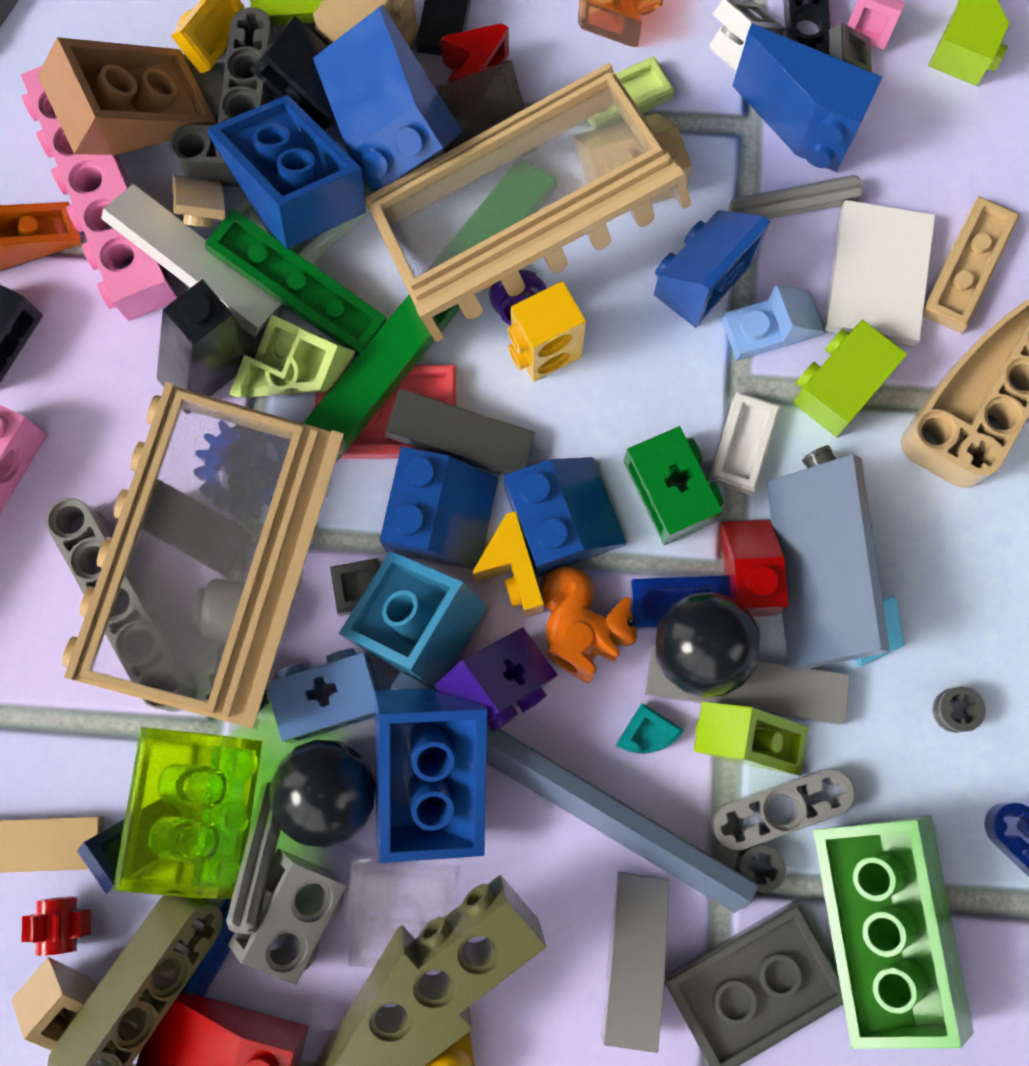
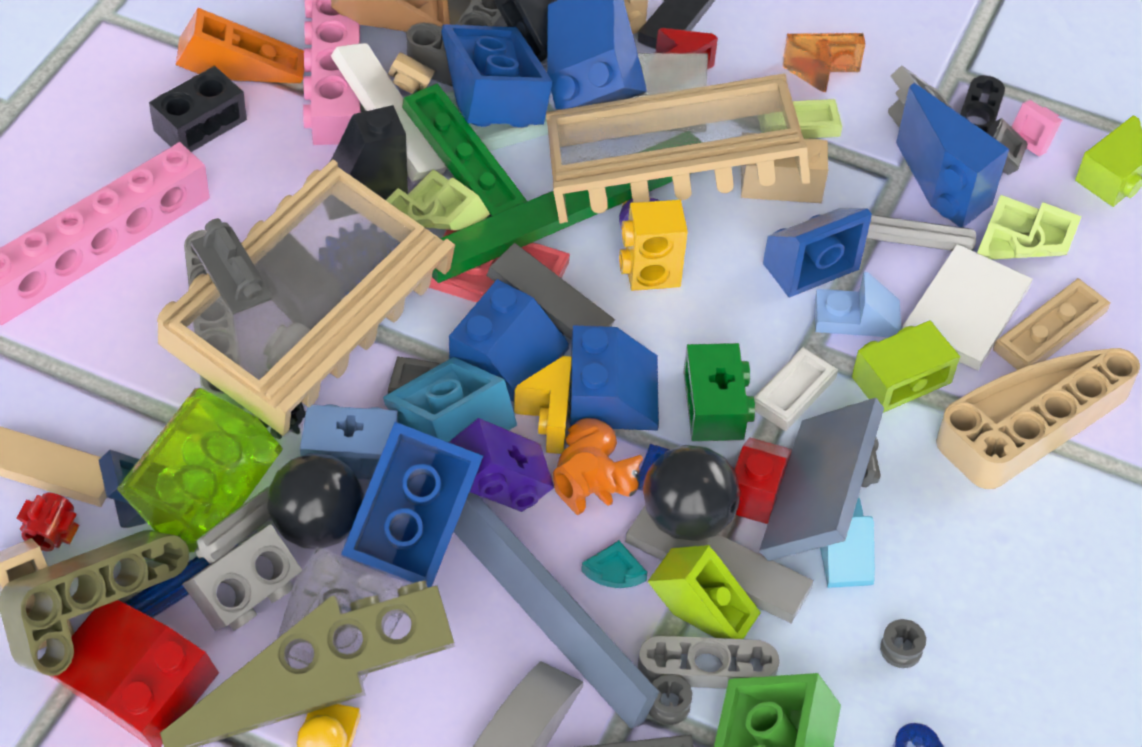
camera: 15 degrees right, 25 degrees down
none -> dark grey hinge [190,218,273,315]
none -> yellowish green slope [977,195,1082,259]

